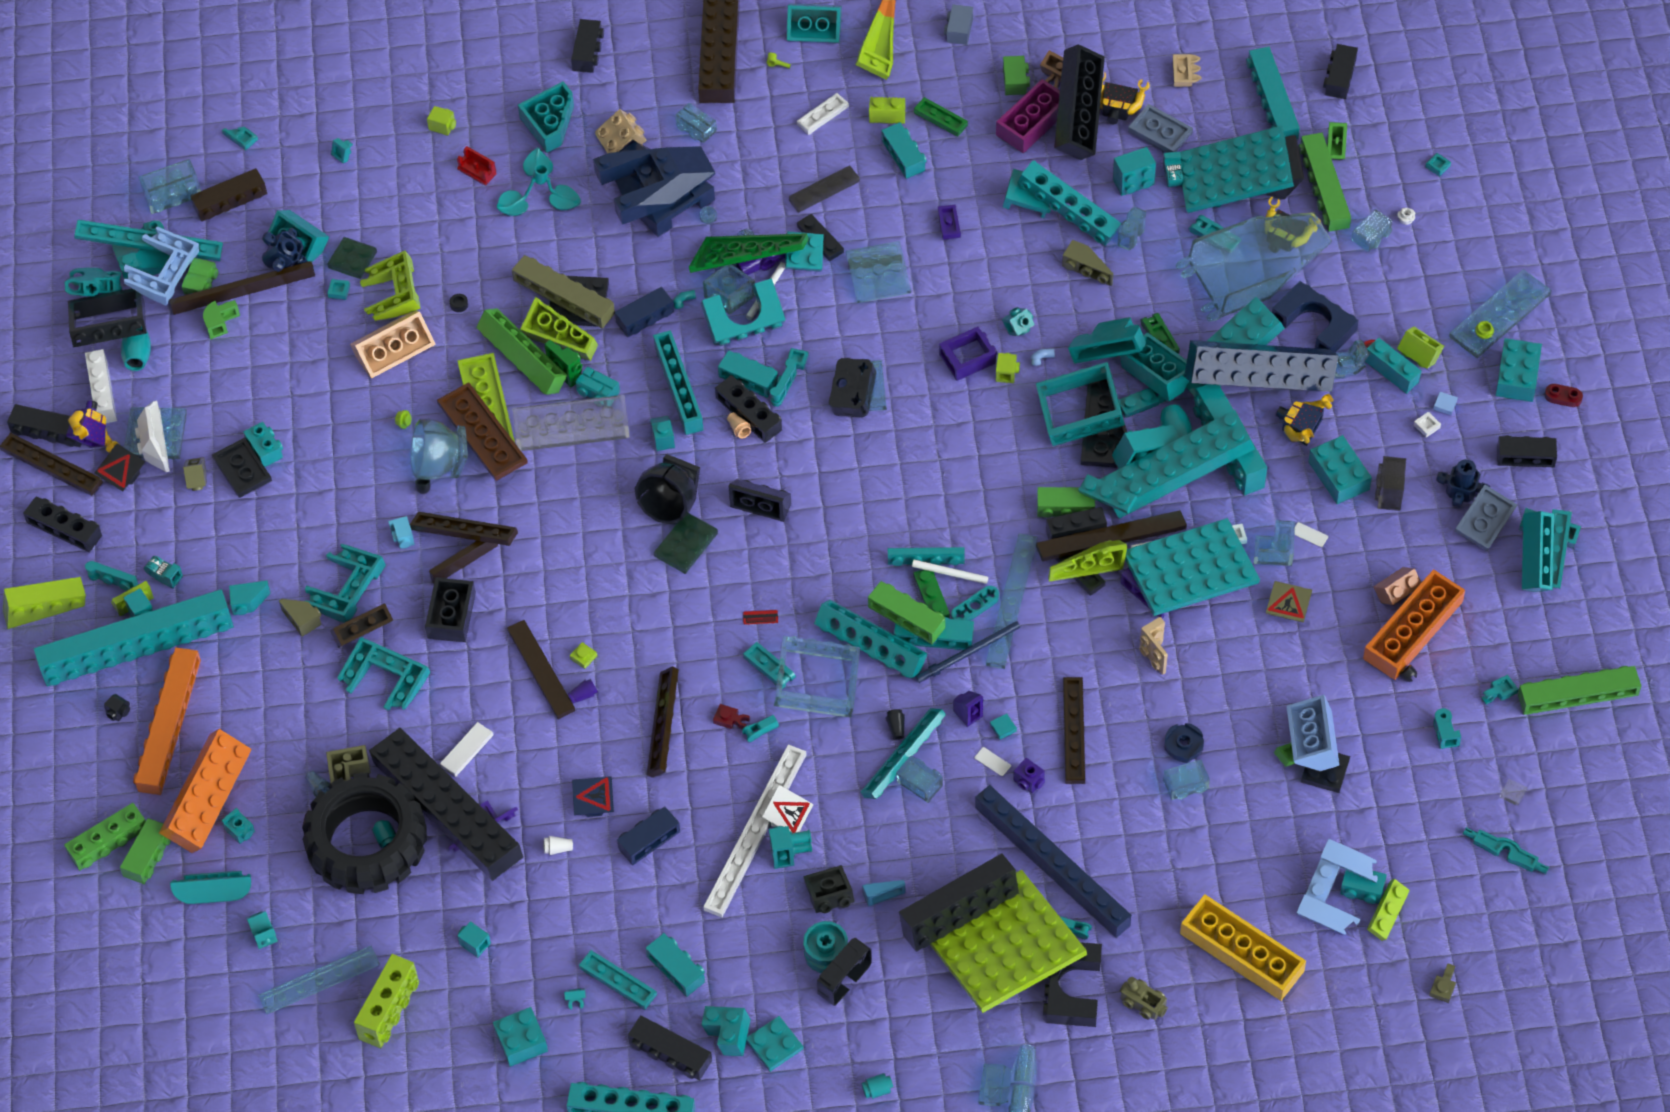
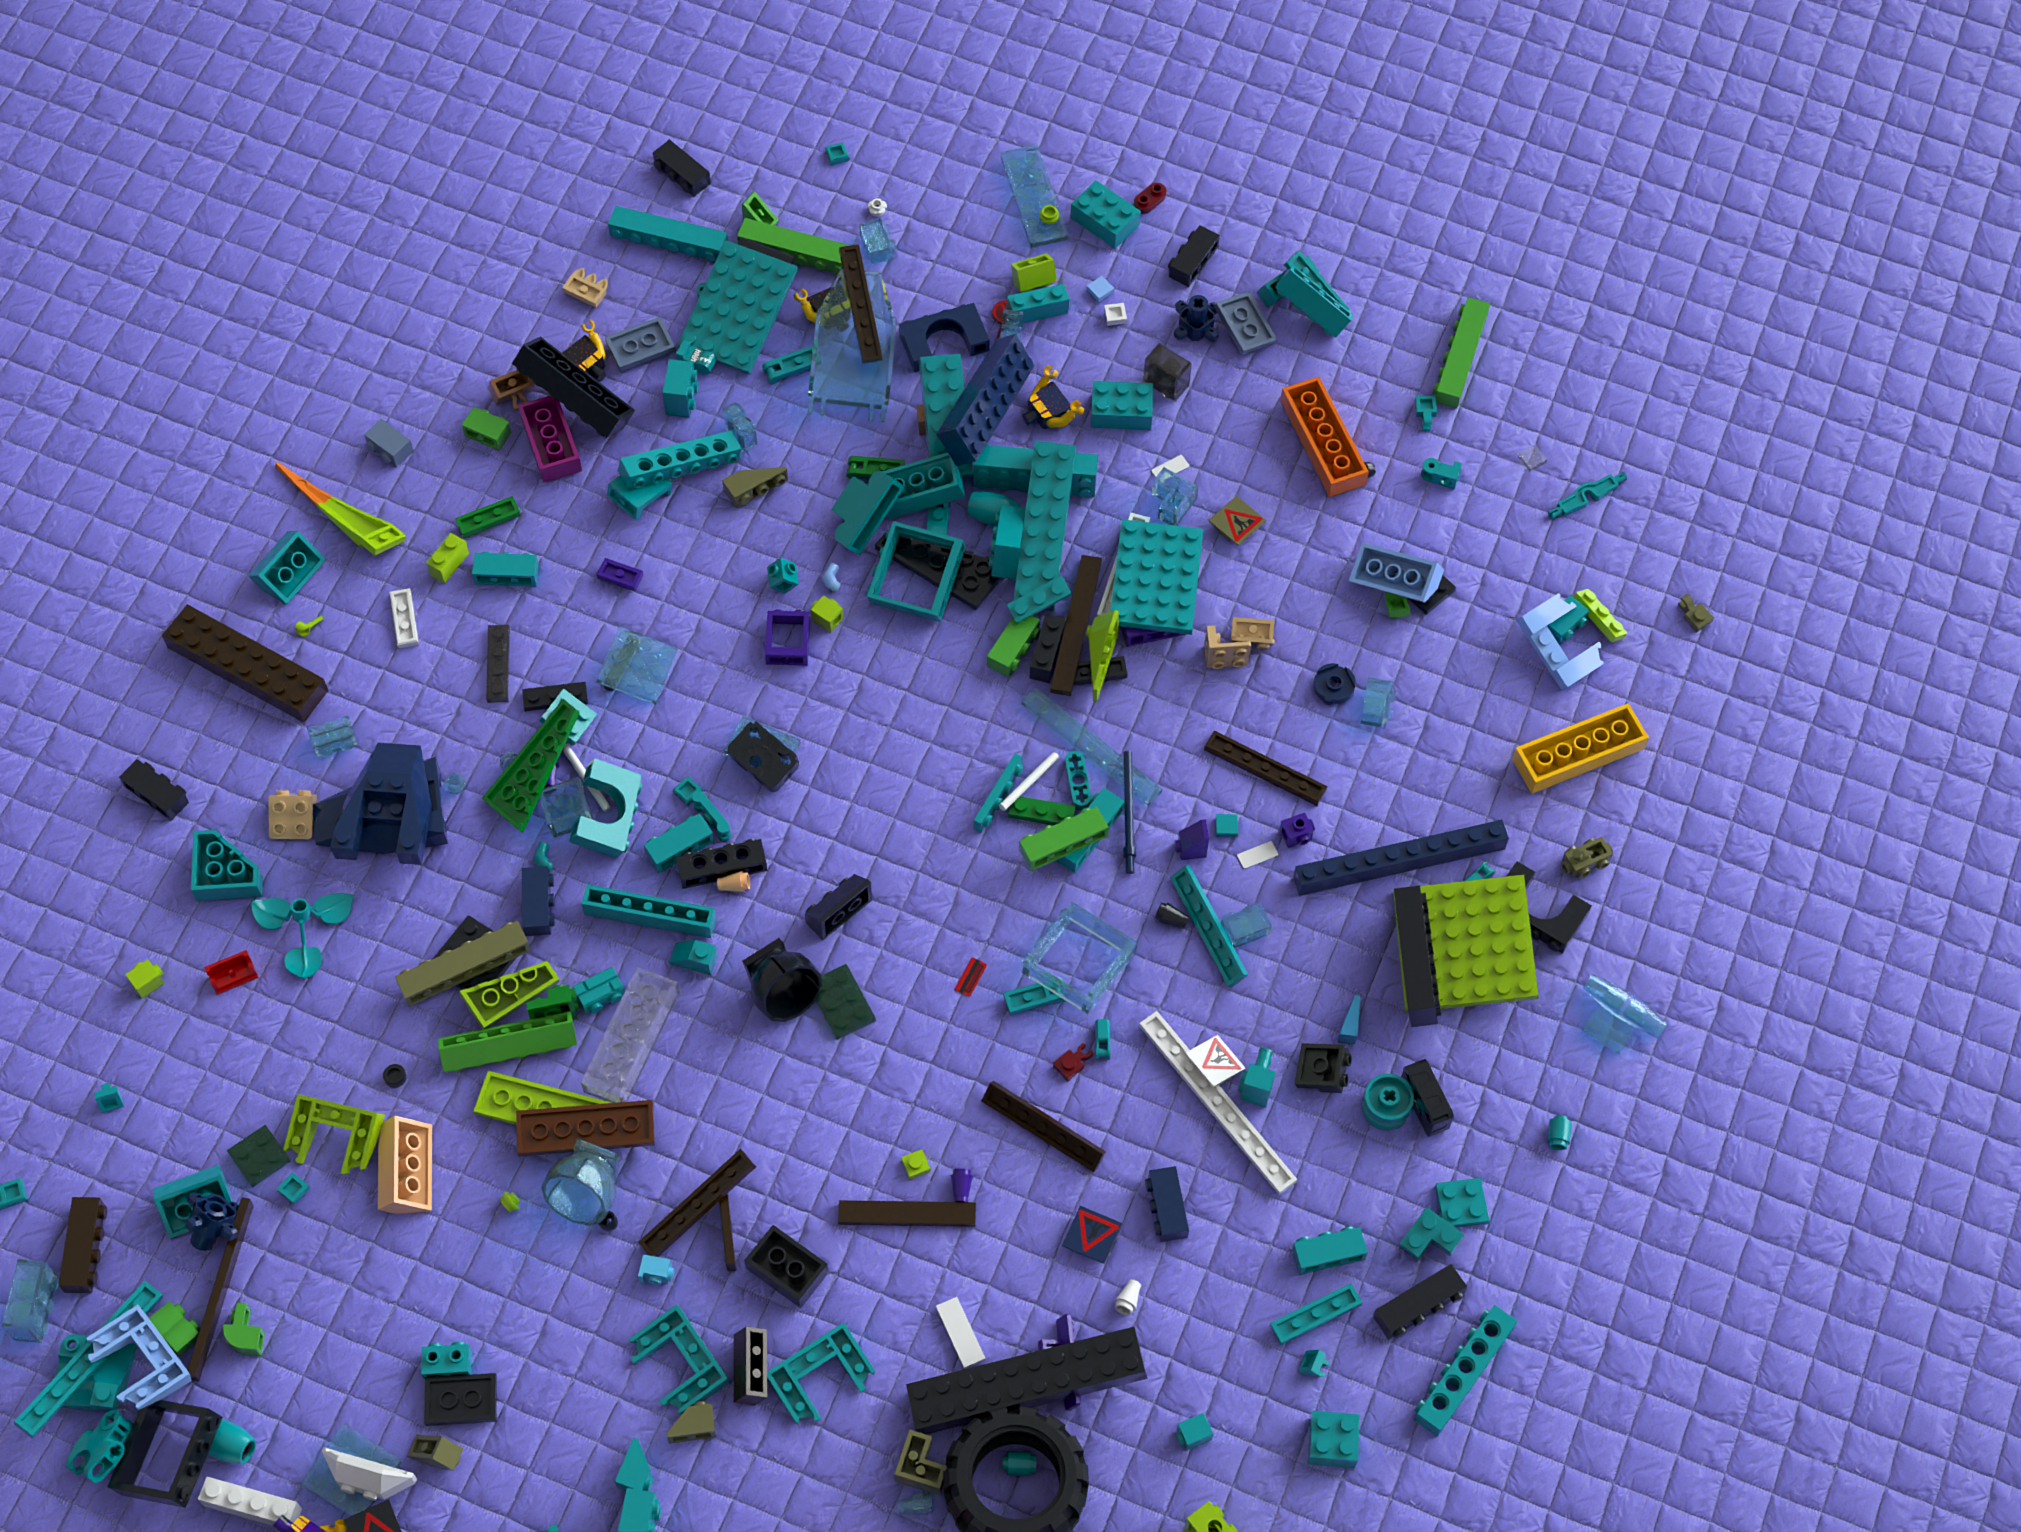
camera: 65 degrees left, 5 degrees up
teal brick [814,600,928,678] -> none
nougat brick [1373,567,1421,605] -> none
none -> dark brown plate [839,244,883,364]
none -> tan bracket [1231,617,1275,649]

